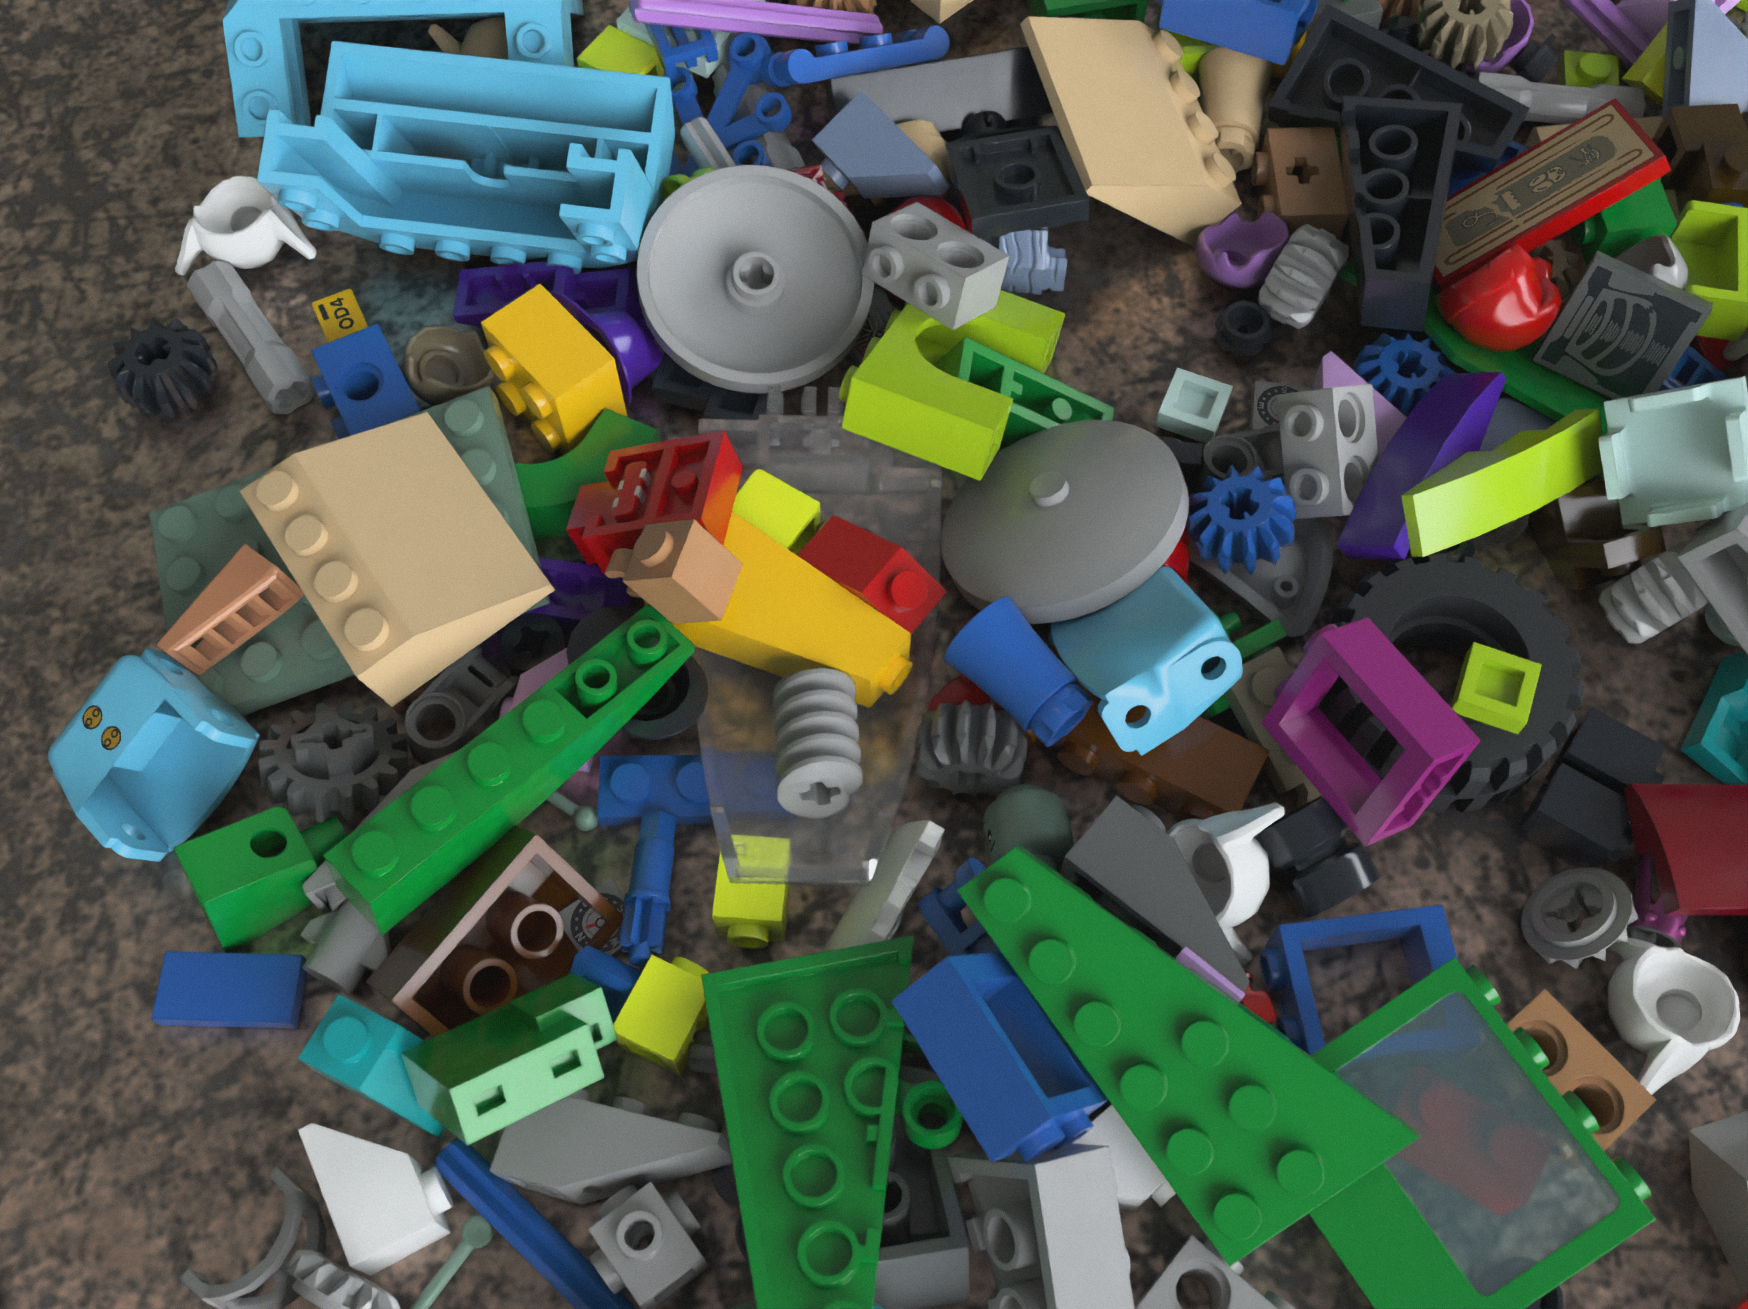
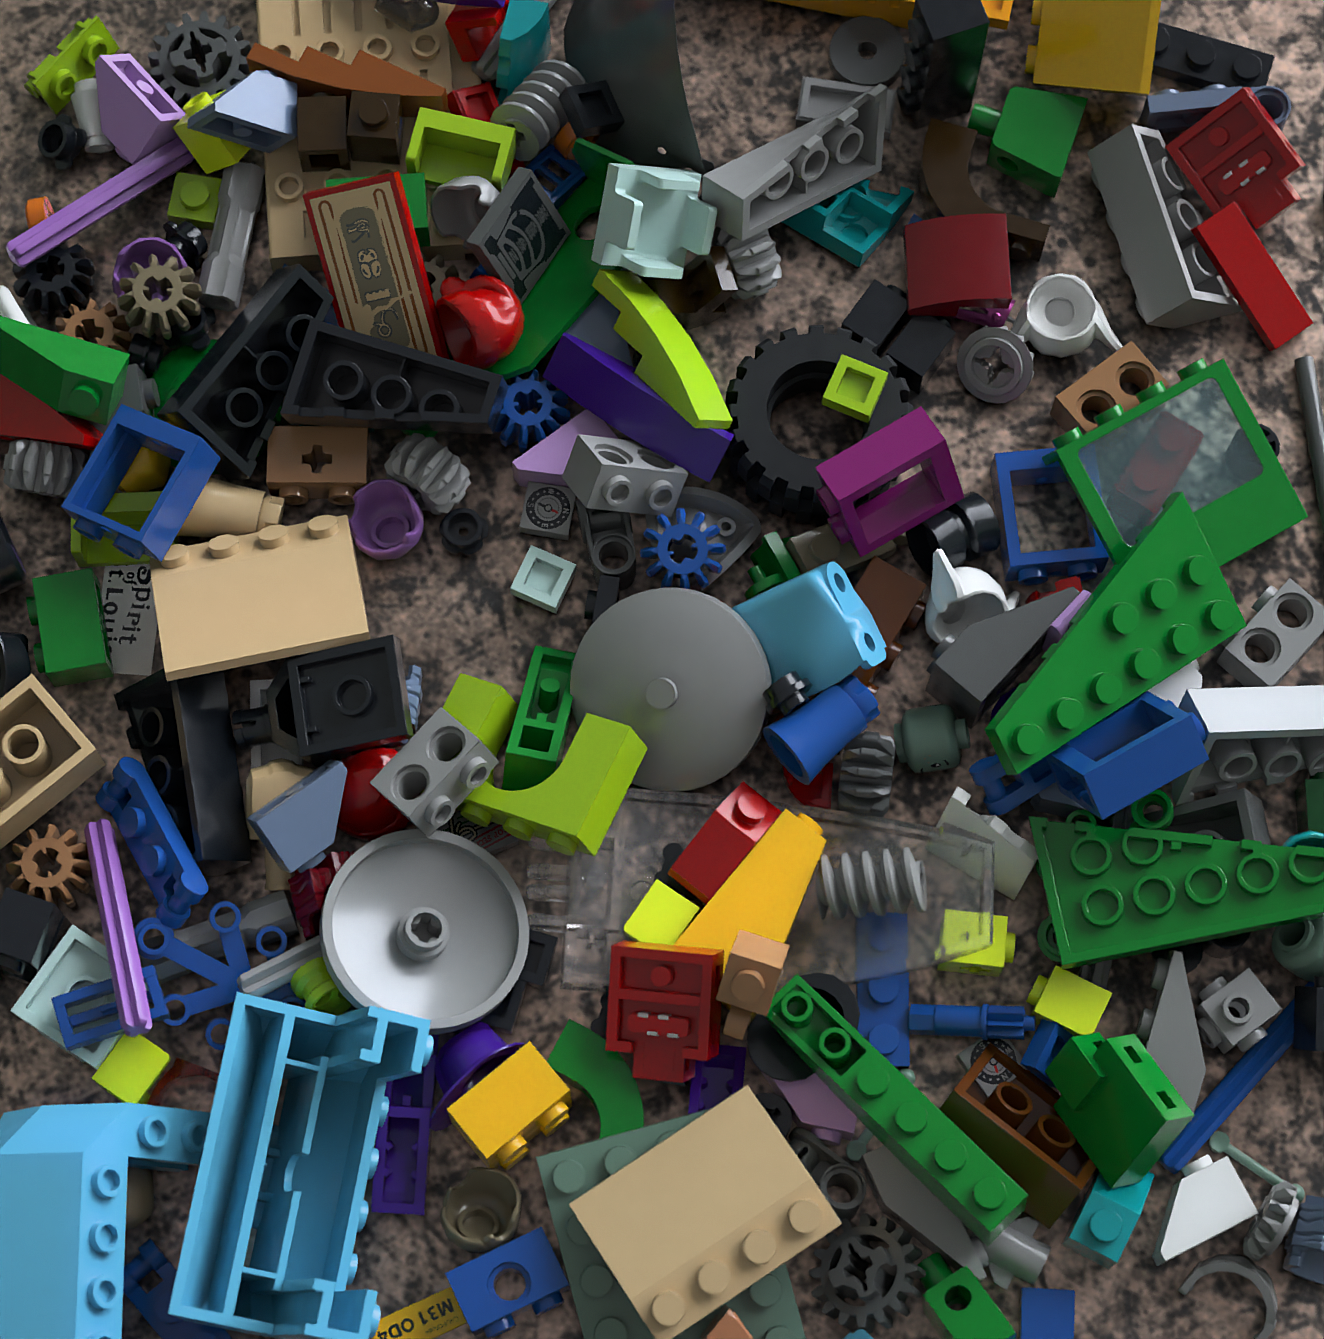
camera: 90 degrees left, 10 degrees up
none -> black plate [762,671,812,717]

